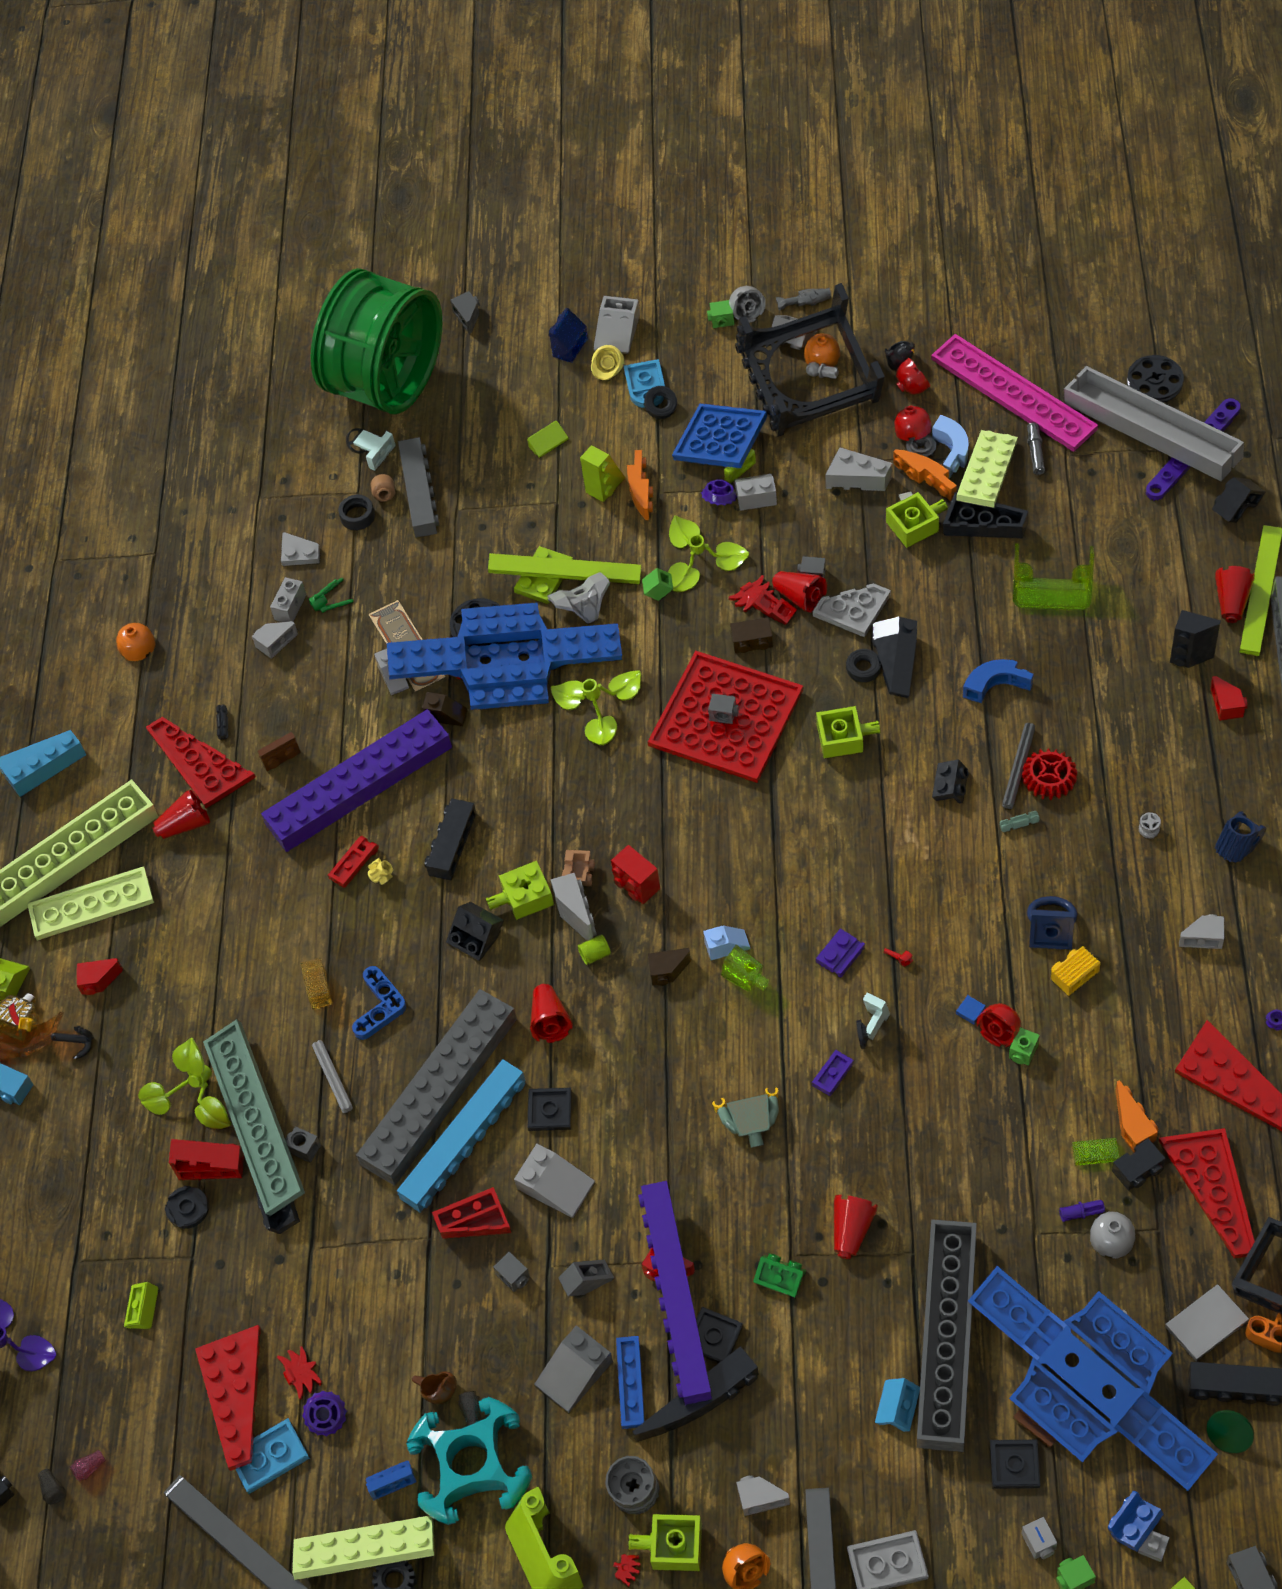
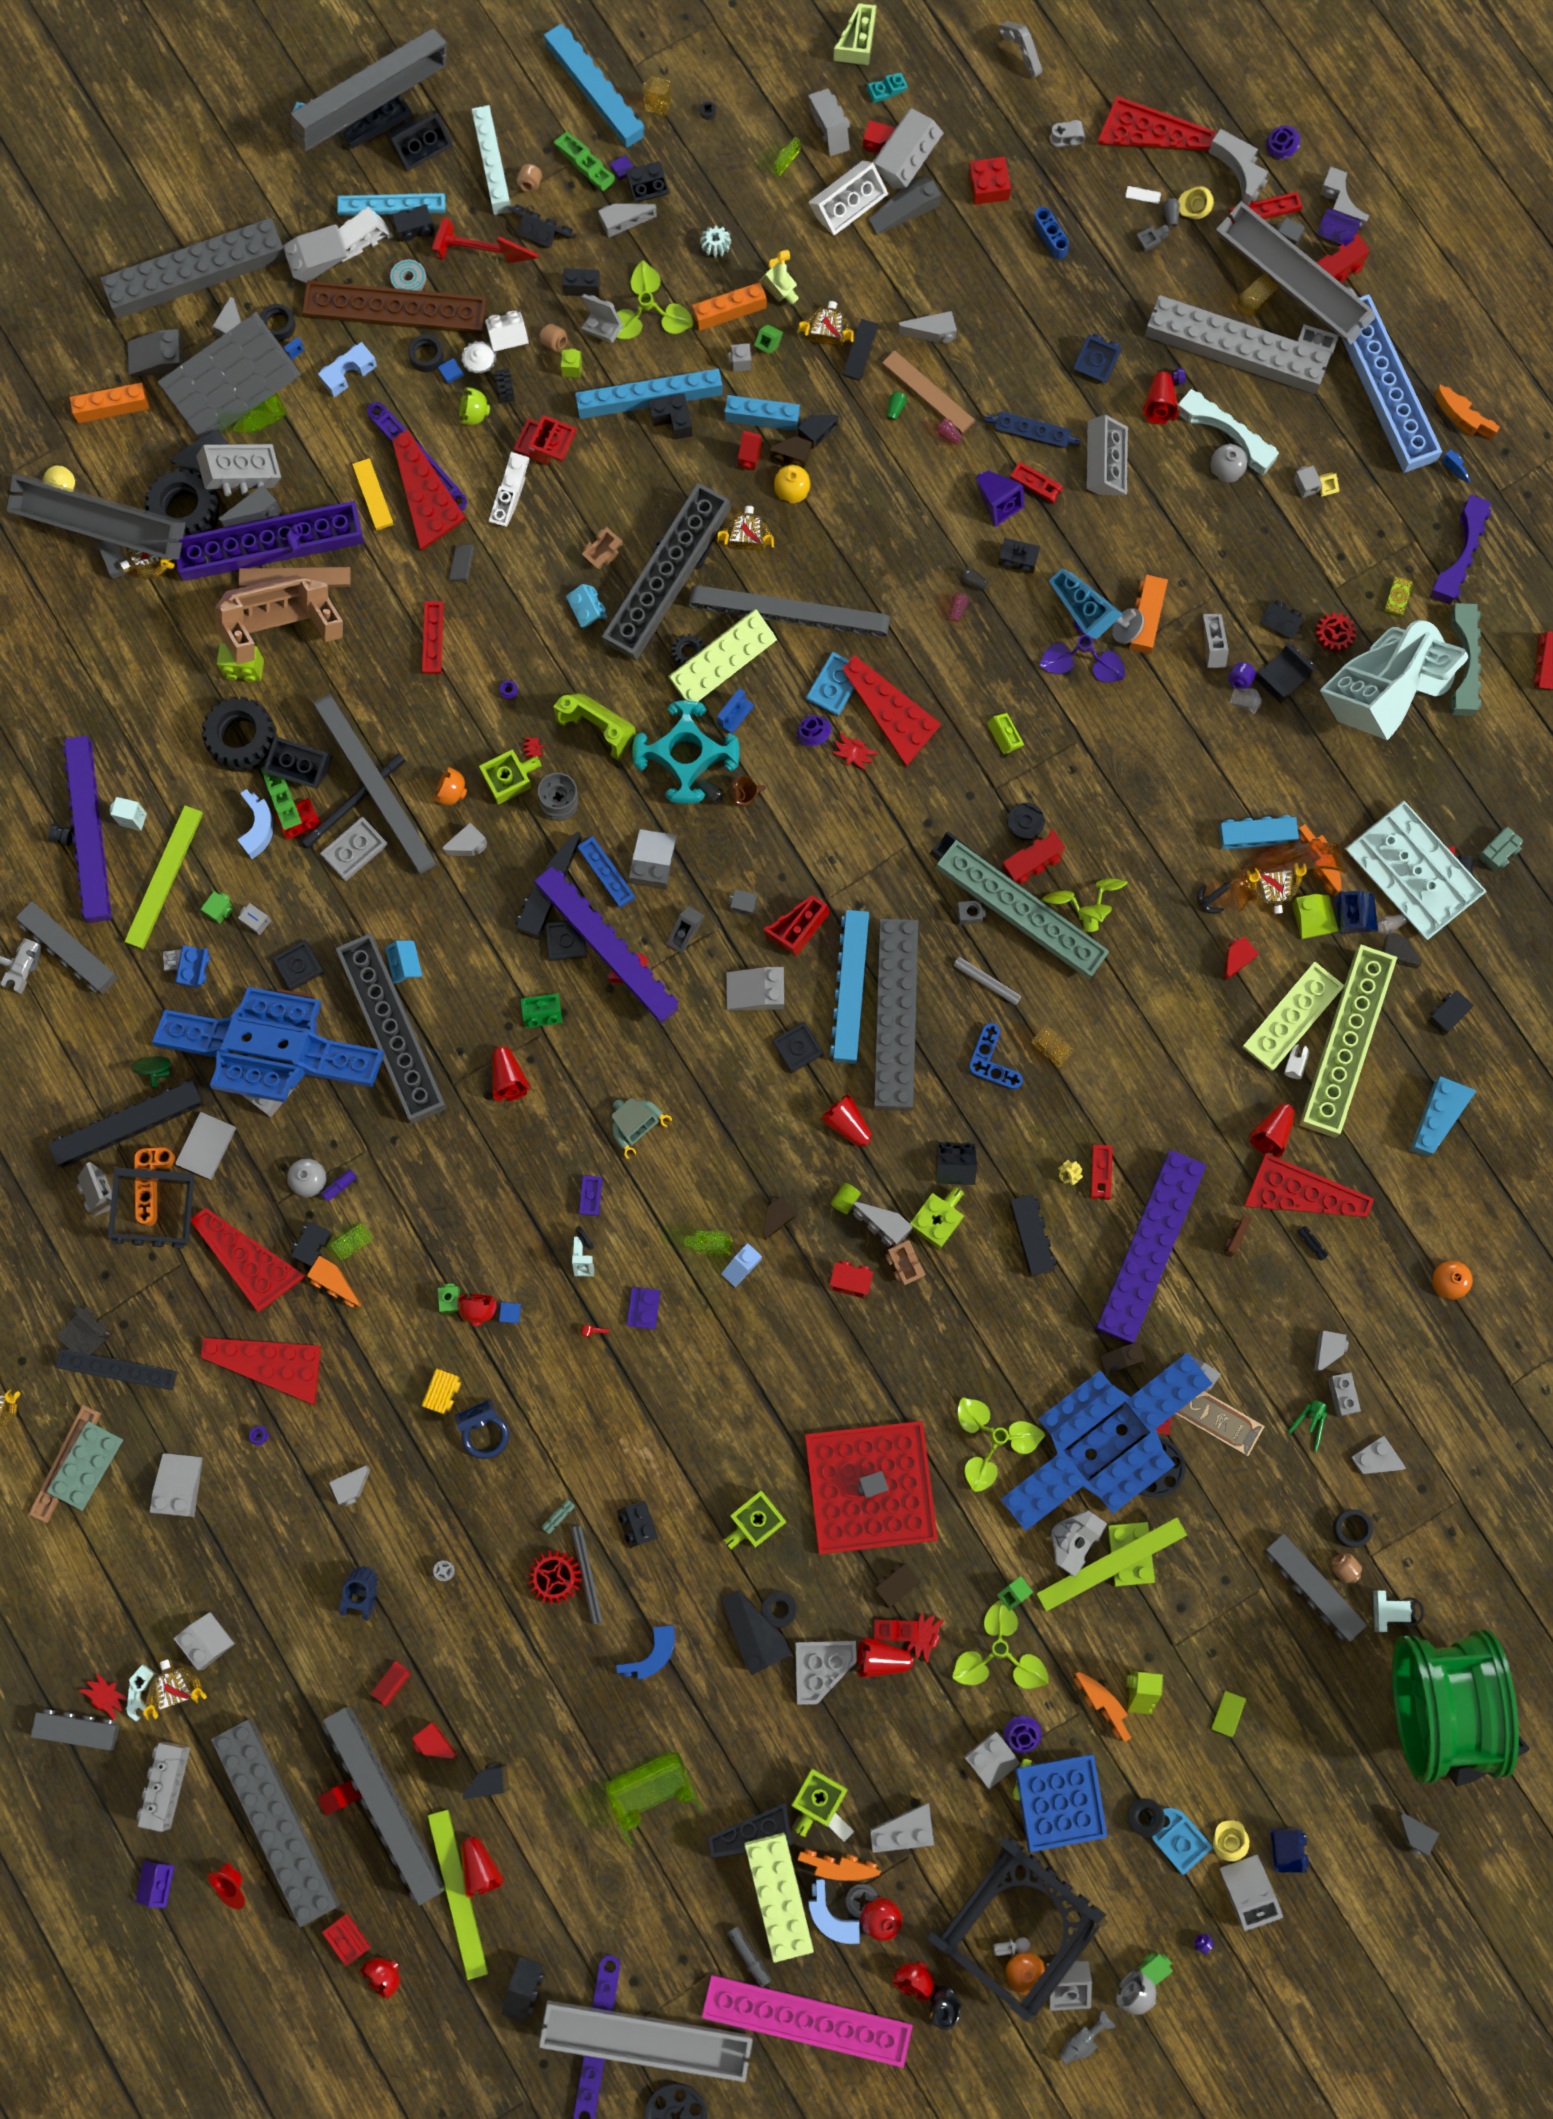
camera: 140 degrees right, 20 degrees up
dark grey brick [797,556,826,578] -> none
none -> red panel [371,1661,412,1707]
none -> dark purple plate [1194,1934,1214,1954]
none -> white piece [1284,1044,1309,1079]

